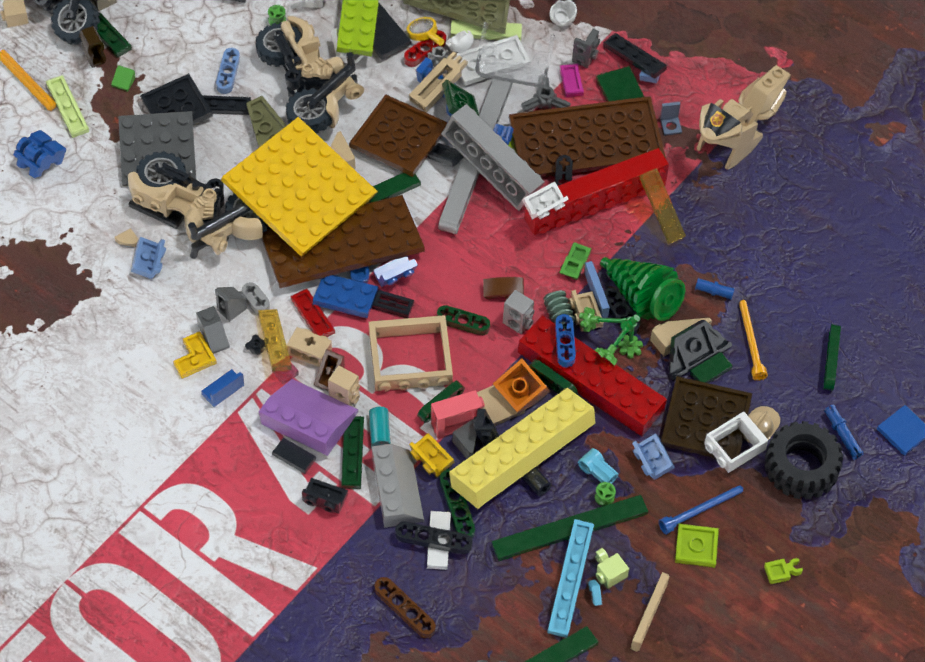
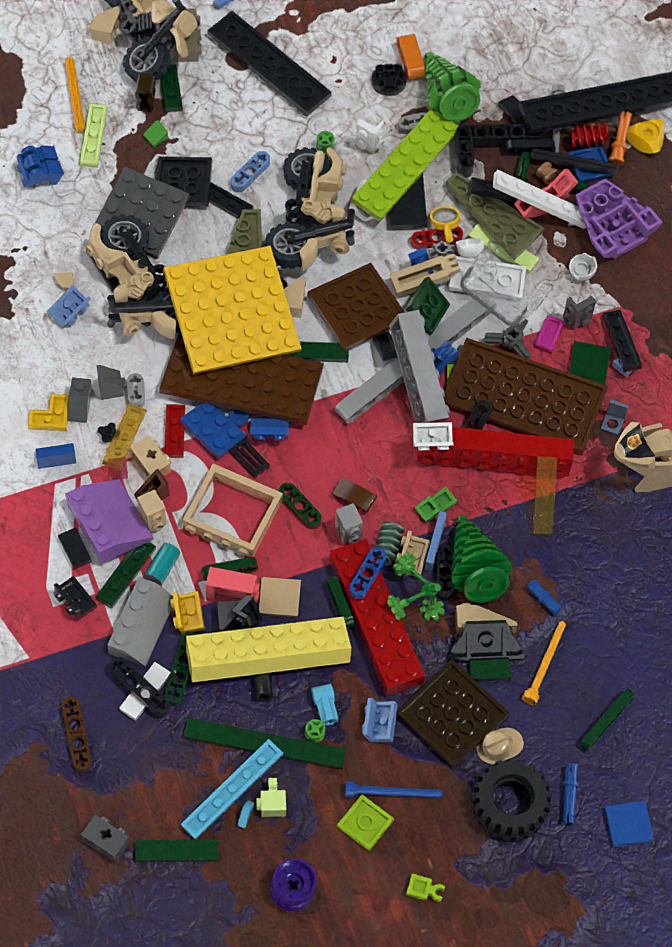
camera: 30 degrees right, 5 degrees up
orange slope [493,358,550,413] -> none
tan tile [631,572,669,652] -> none
white window [704,412,768,473] -> none
none -> dark purple wheel [270,859,317,912]

